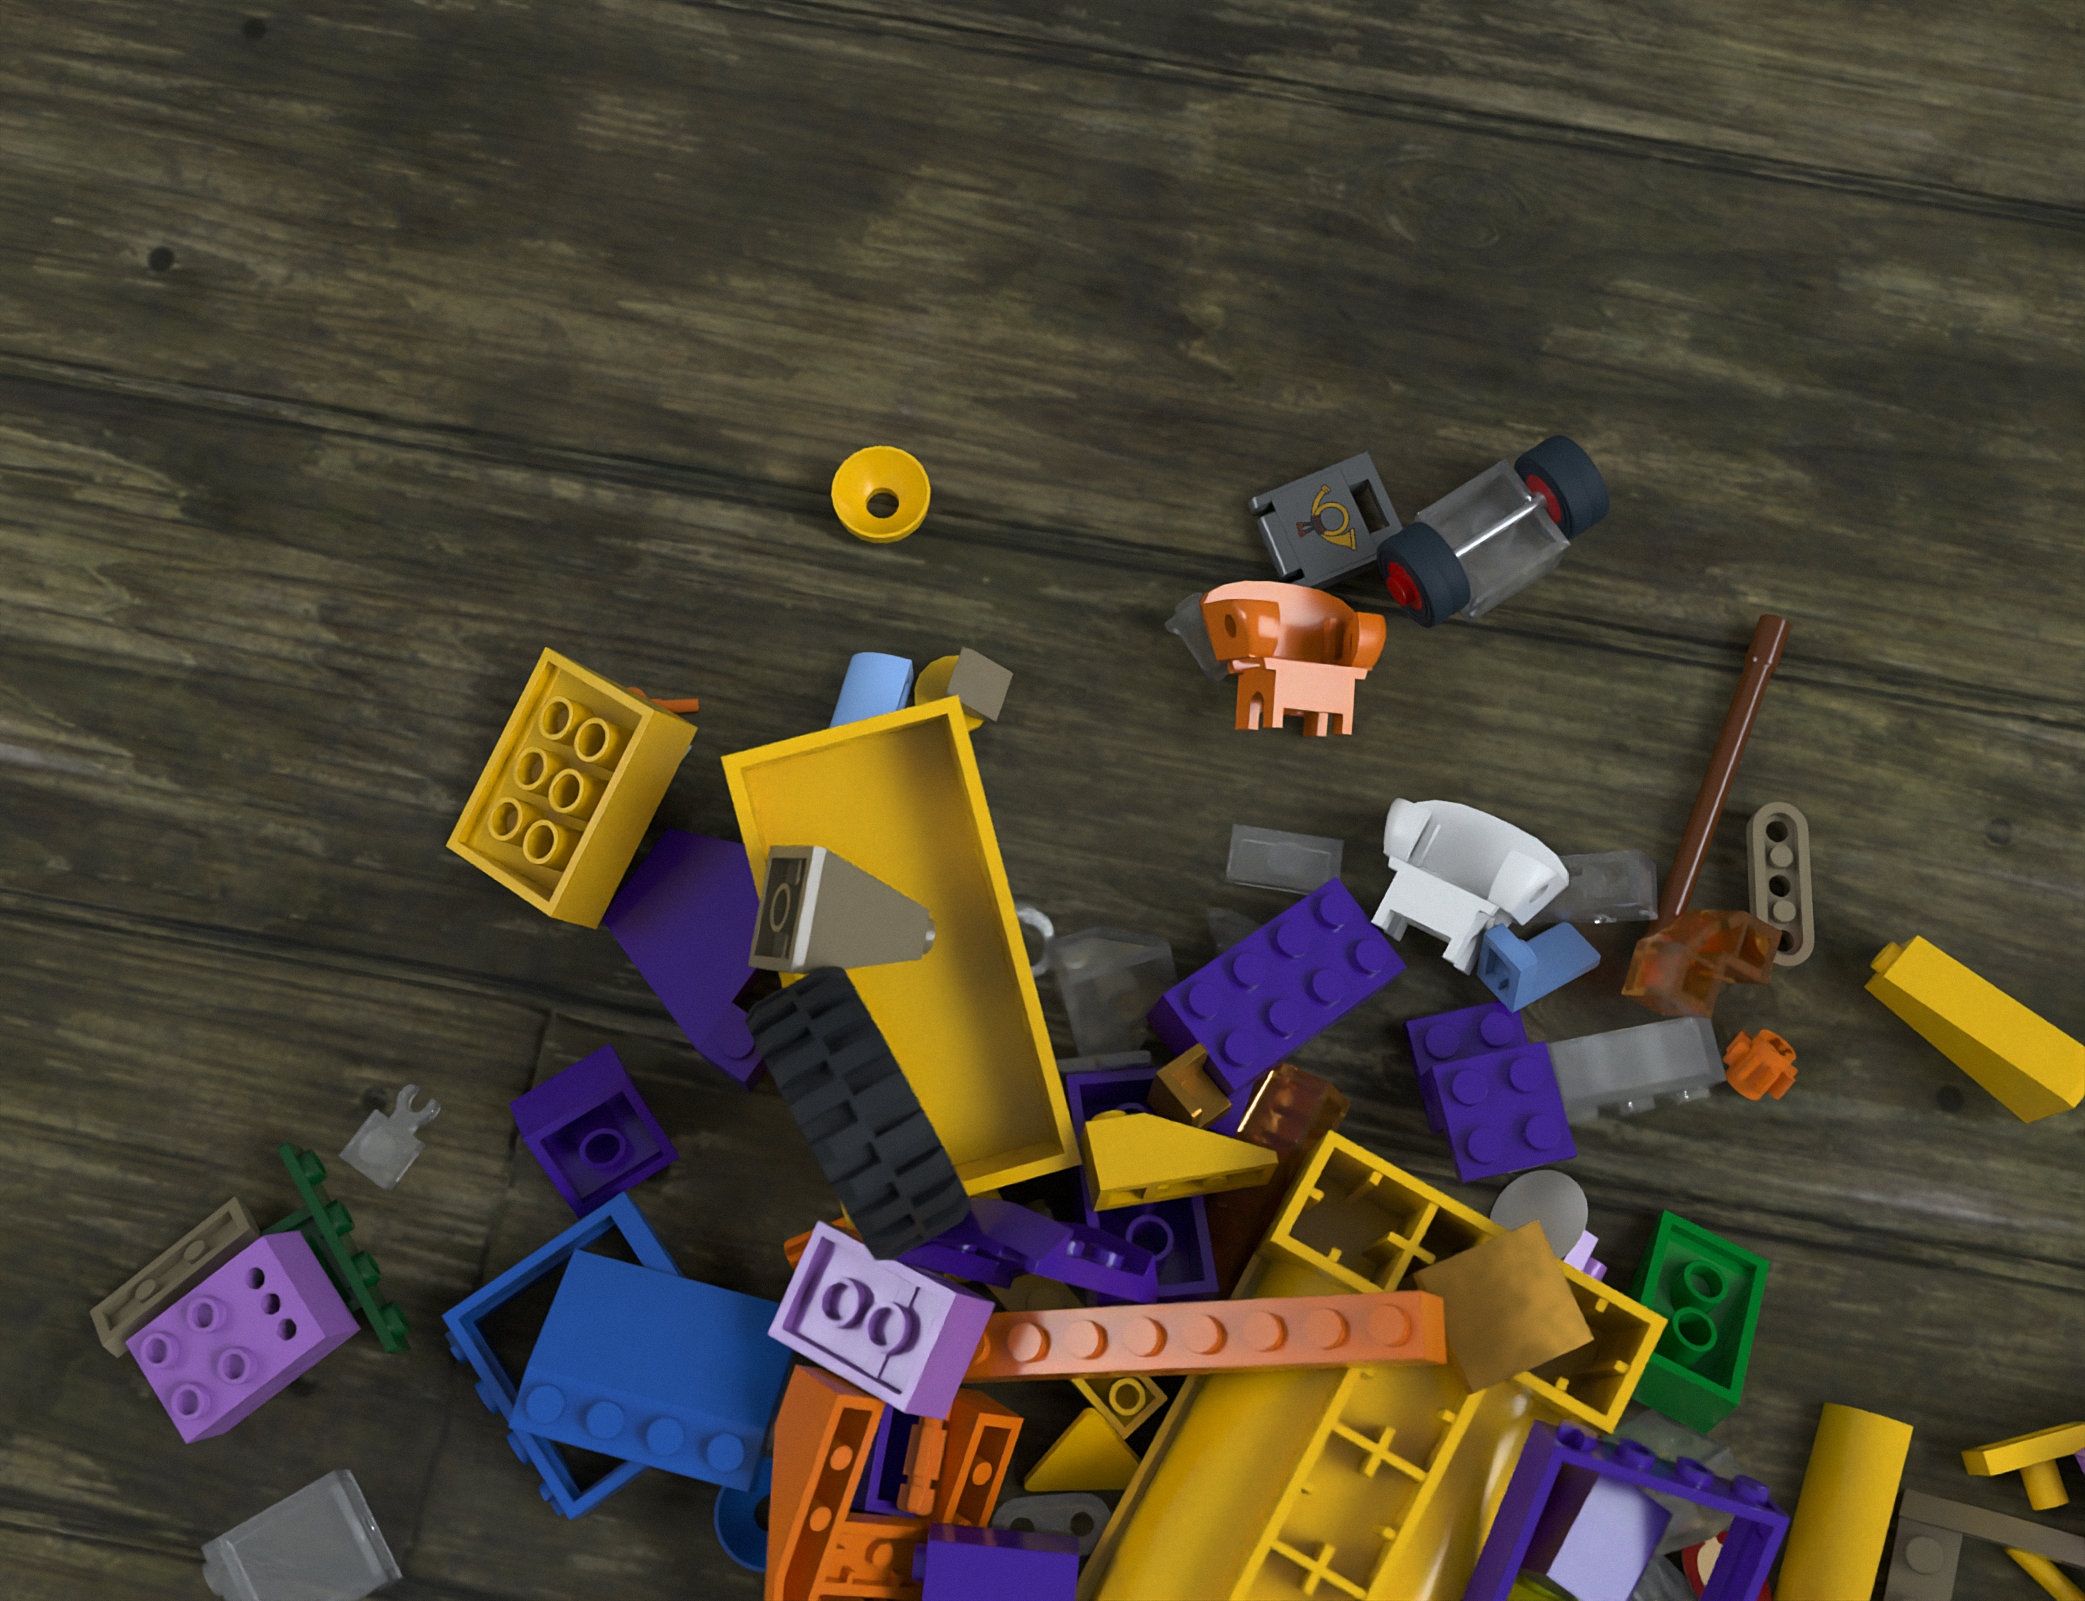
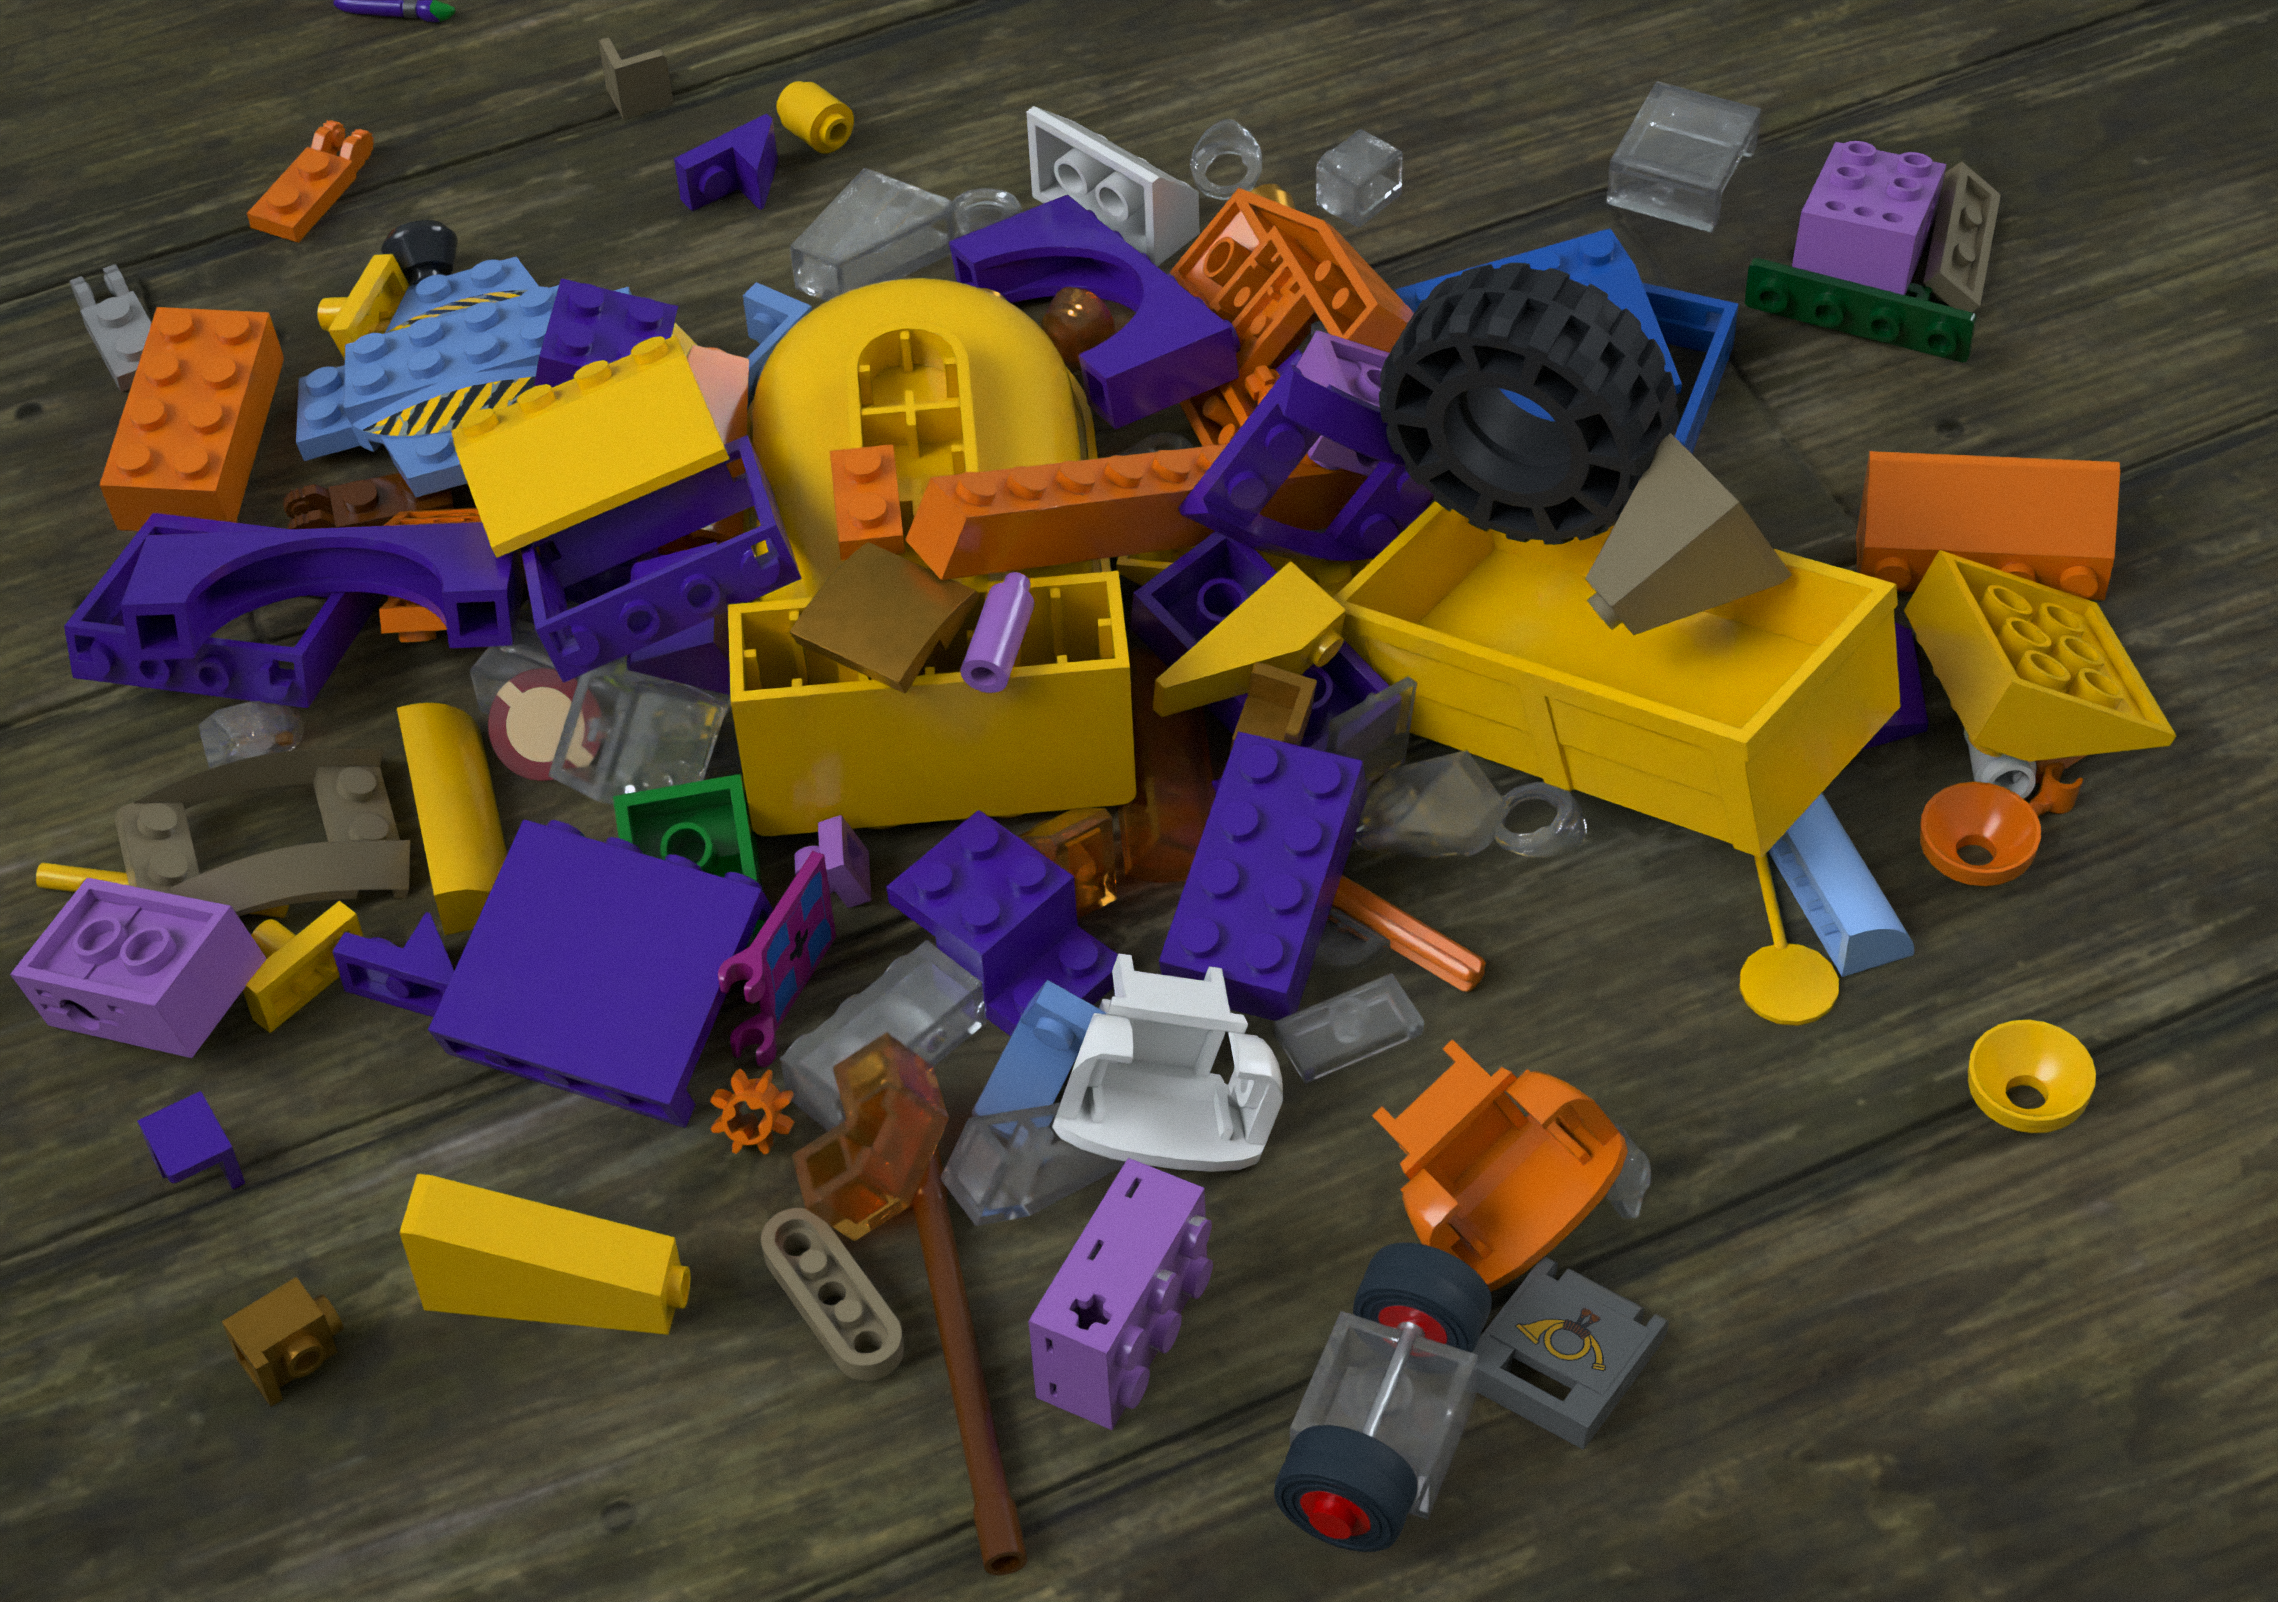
camera: 150 degrees right, 25 degrees down
clear plate [339,1084,440,1192] -> none
dark purple slope [509,1043,680,1219] -> none
dark tan slope [945,646,1013,725] -> none
white sticker [1490,1170,1588,1259] -> none
none -> dark purple slope [332,912,454,1017]
none -> dark purple panel [428,819,773,1128]
none -> magenta flag [718,851,836,1068]
none -> orange plate [830,444,905,560]
none -> medium lavender cylinder [960,572,1035,693]
none -> clear orange slope [1019,808,1117,919]
none -> medium lavender piece [1029,1158,1213,1430]
none -> orange axle [1330,875,1486,992]
none -> orange slope [1856,451,2120,601]
none -> orange piece [1920,782,2041,886]

